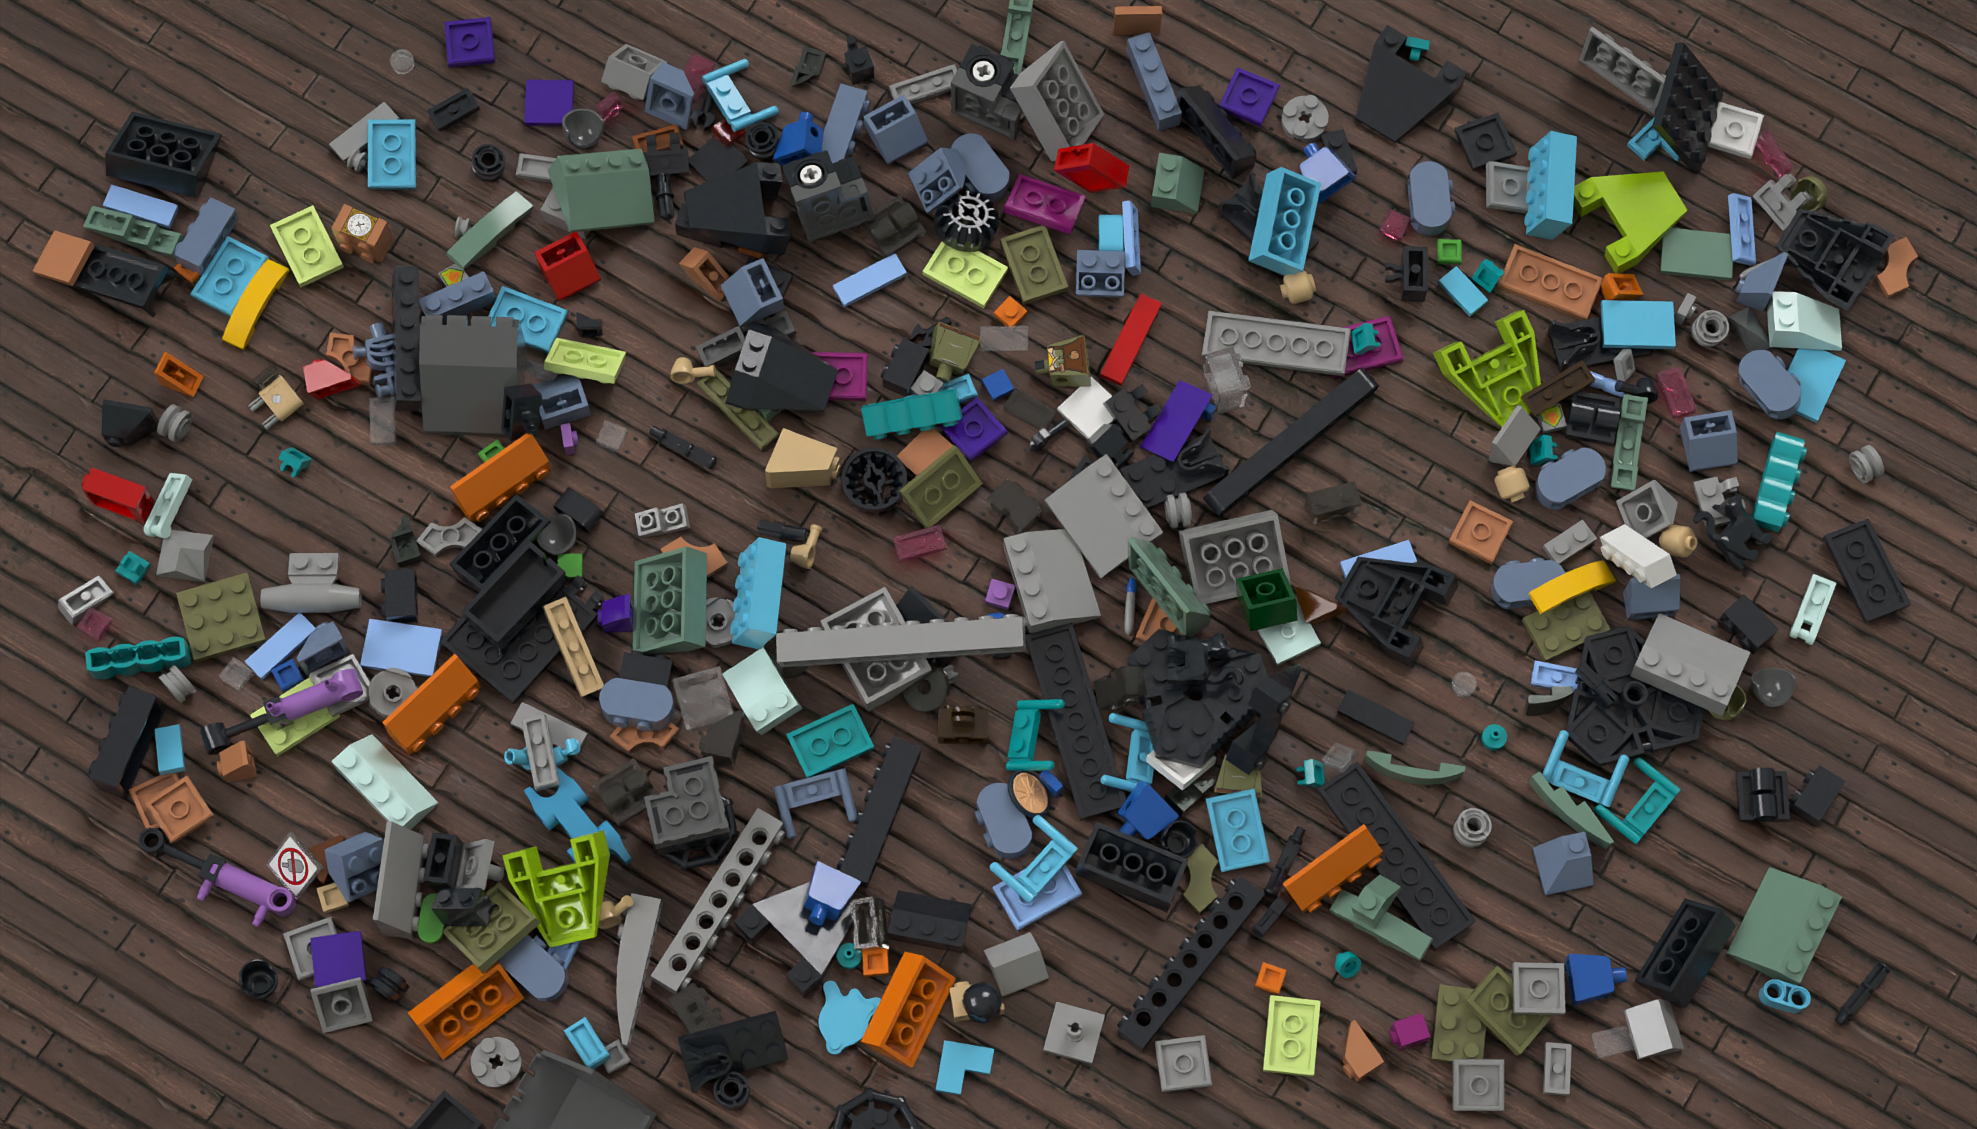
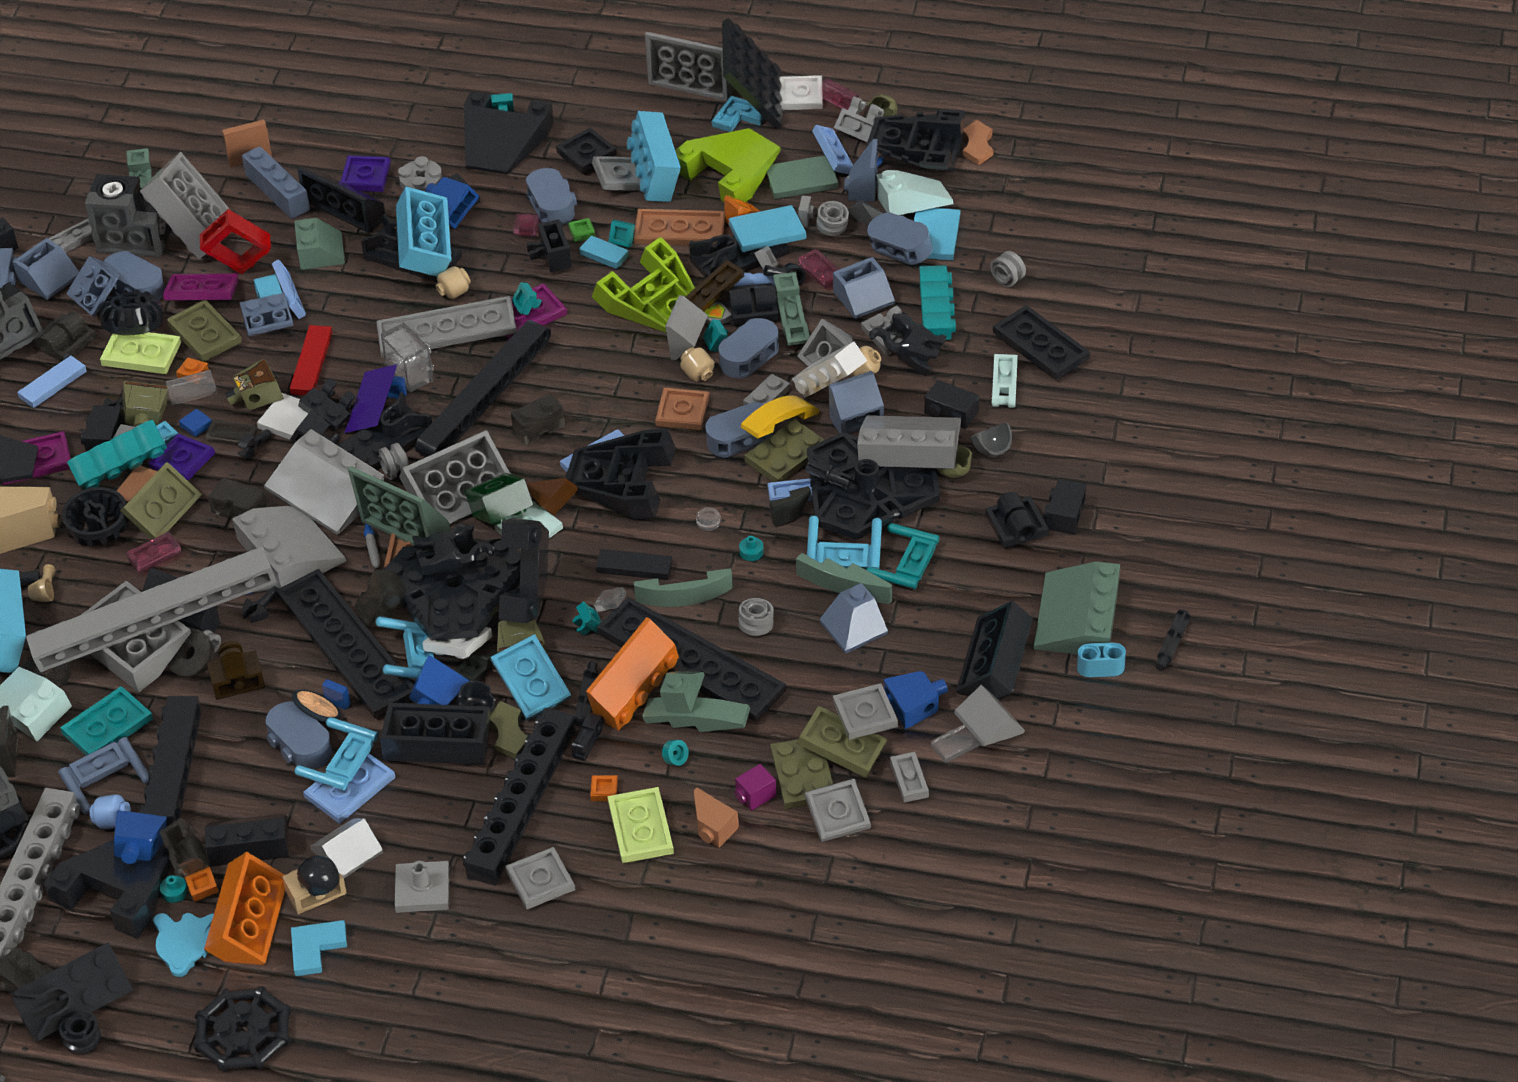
camera: 15 degrees left, 25 degrees down
teal plate [1006,699,1065,771] -> none
none -> light blue head [90,794,131,830]

